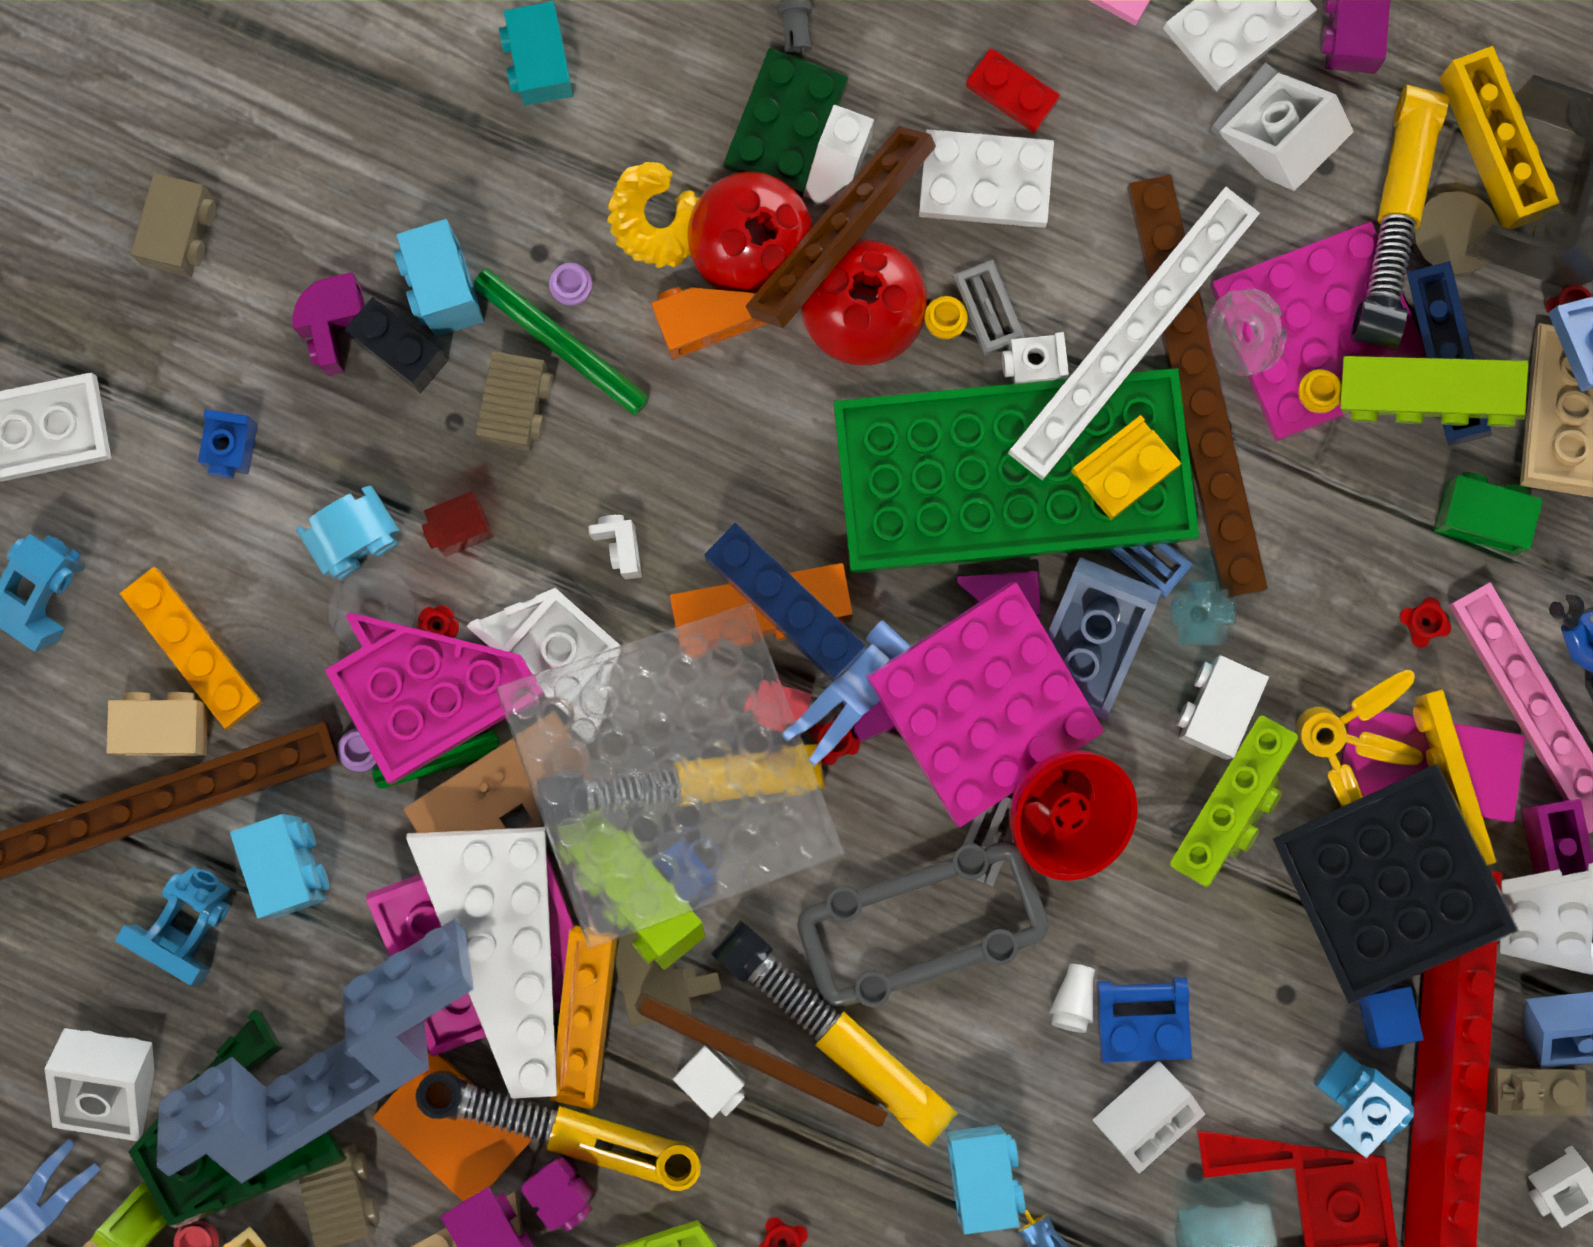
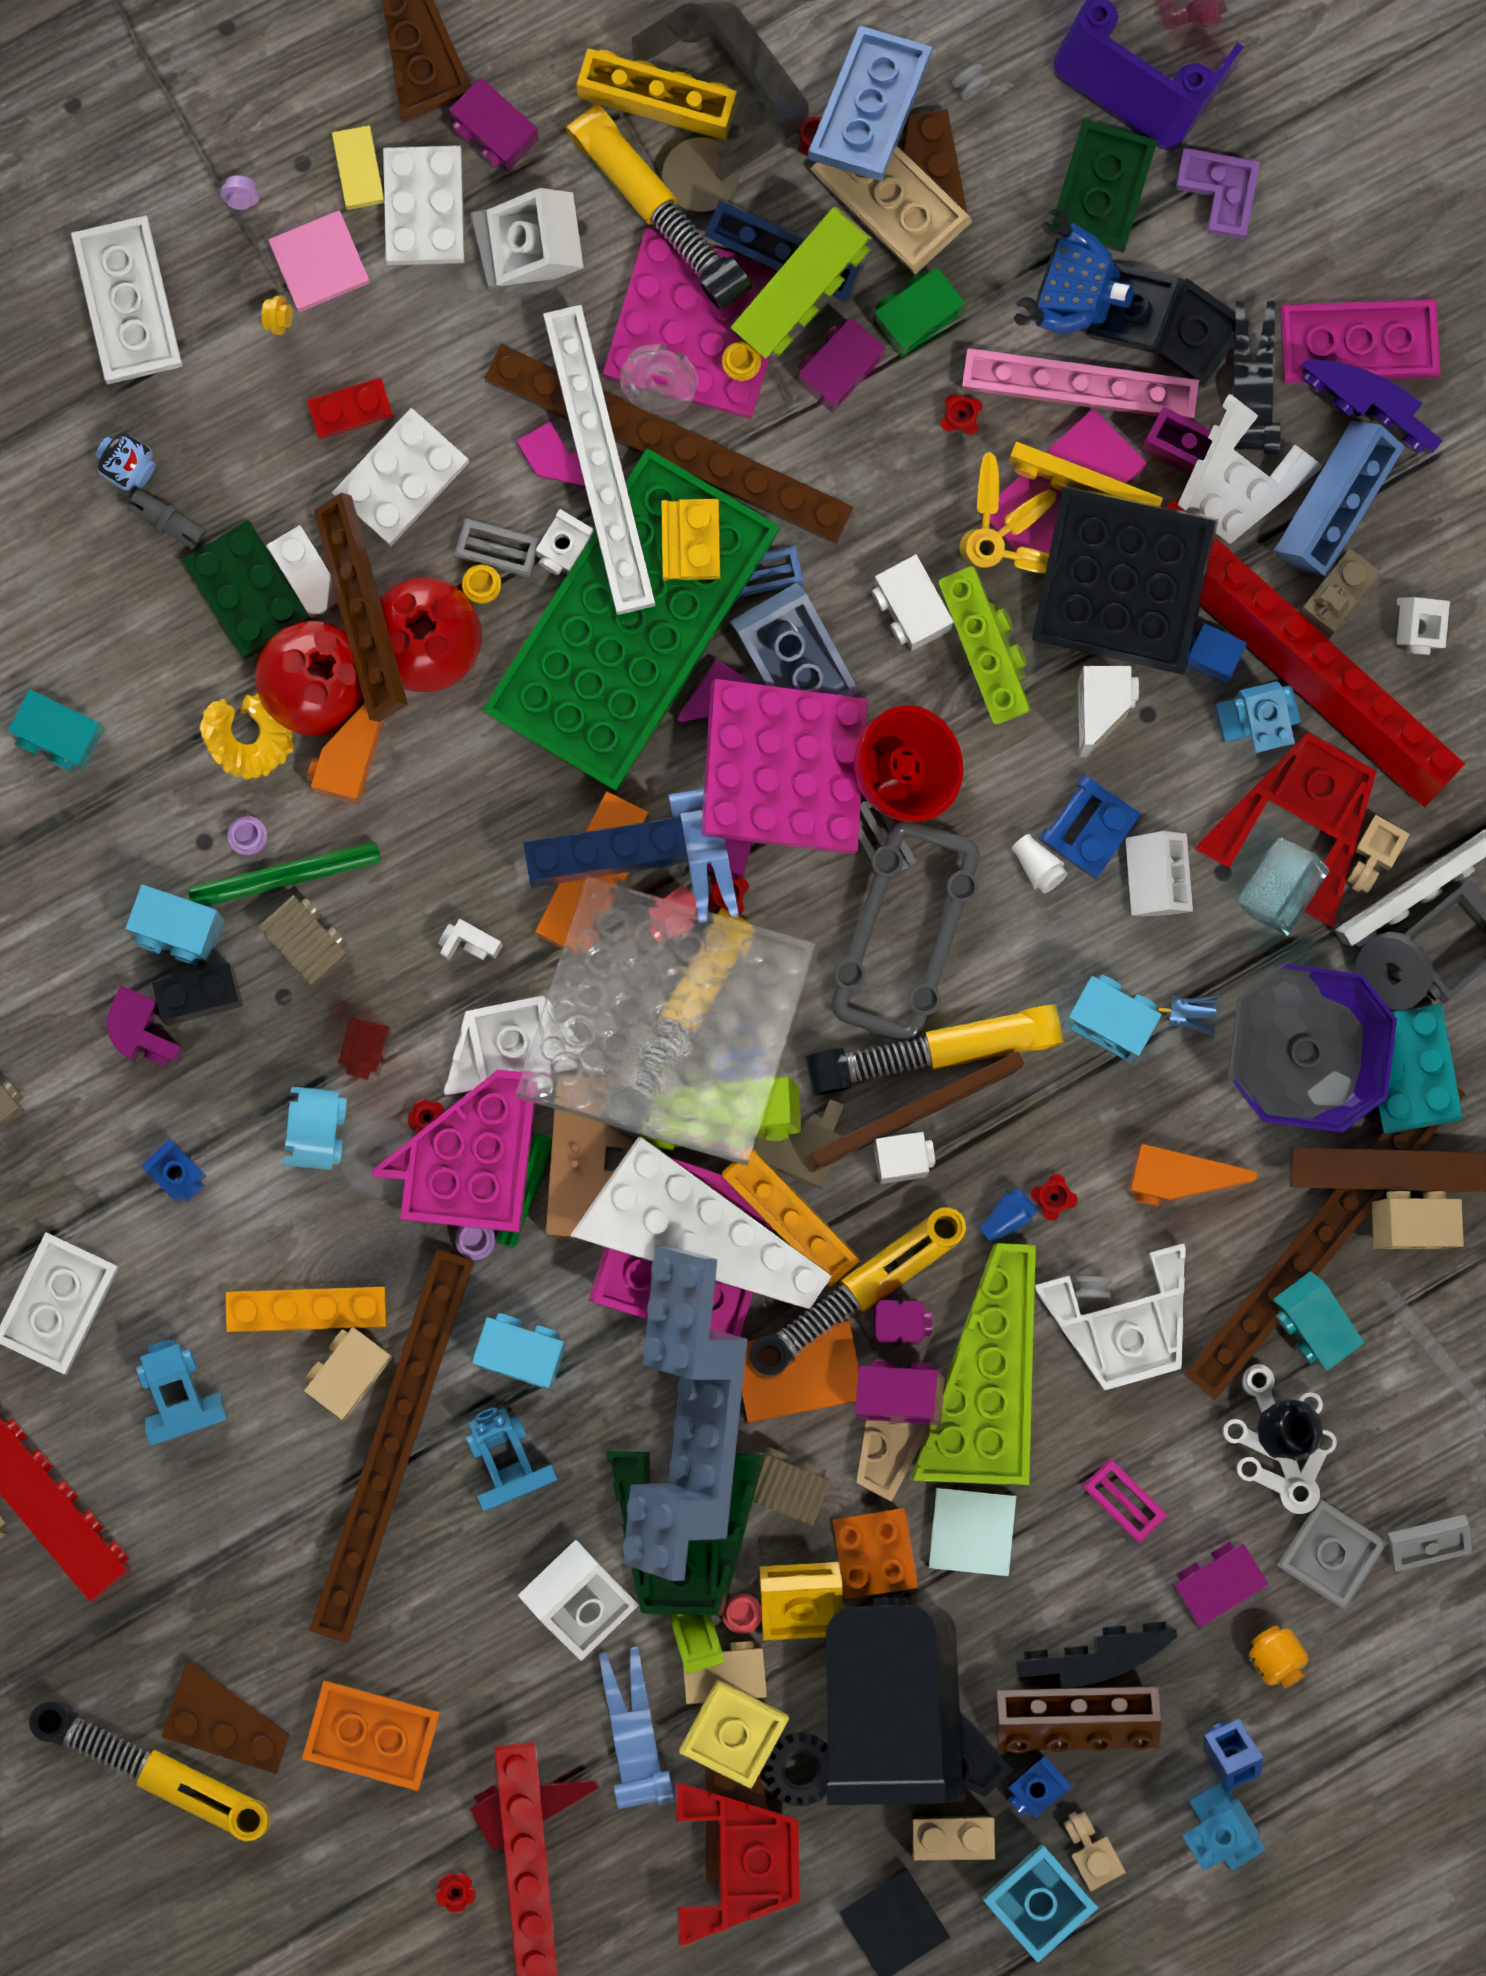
camera: 55 degrees left, 0 degrees up
clear light blue brick [1171,581,1236,645] -> none
none -> dark pink tile [516,422,623,489]
none -> magenta brick [798,317,886,413]
none -> blue cone [978,1187,1038,1244]
none -> white slope [1078,666,1139,758]

